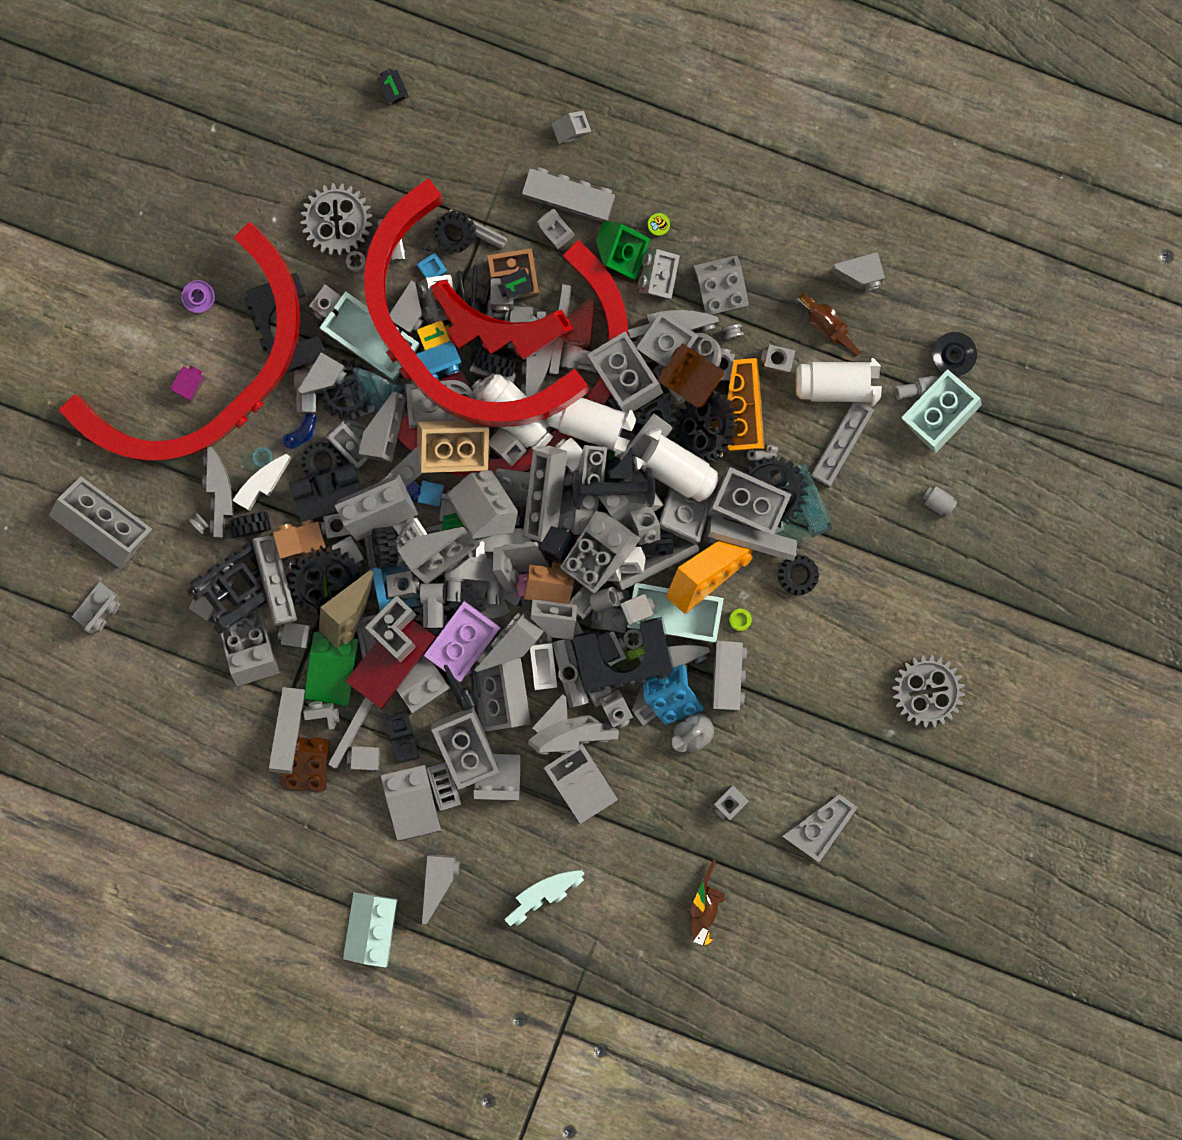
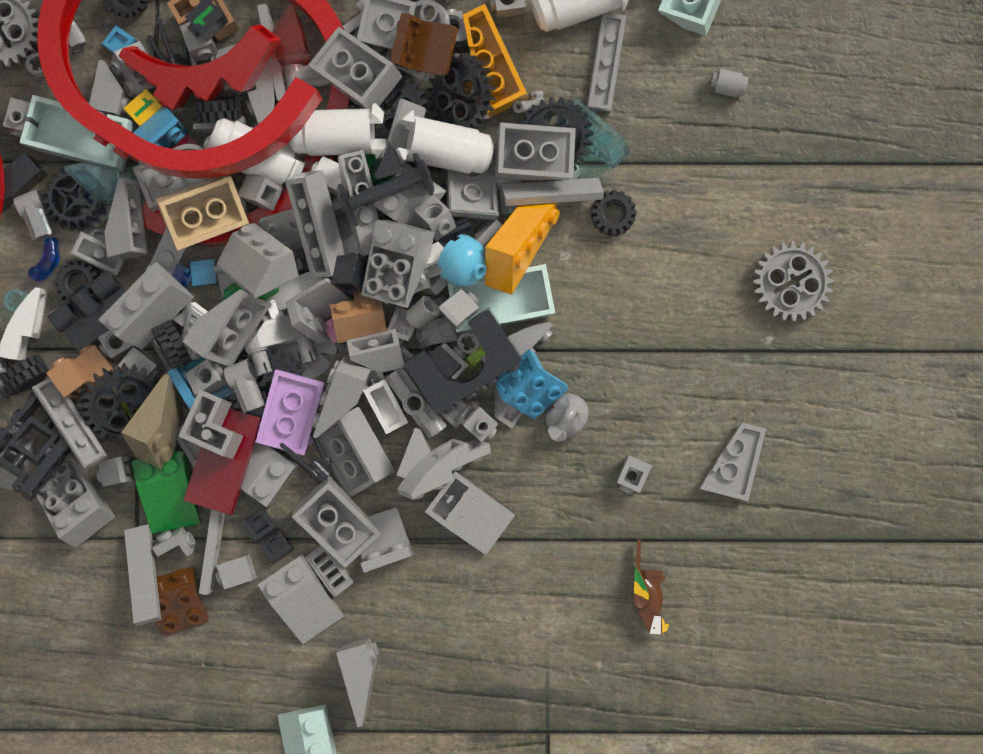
camera: 15 degrees left, 0 degrees up
light grey slope [298,353,347,395] -> none
light aqua slope [504,870,585,926] -> none
light grey slope [712,641,747,710] -> none
lime tile [729,609,752,631] -> none
none -> medium azure cylinder [438,234,486,287]

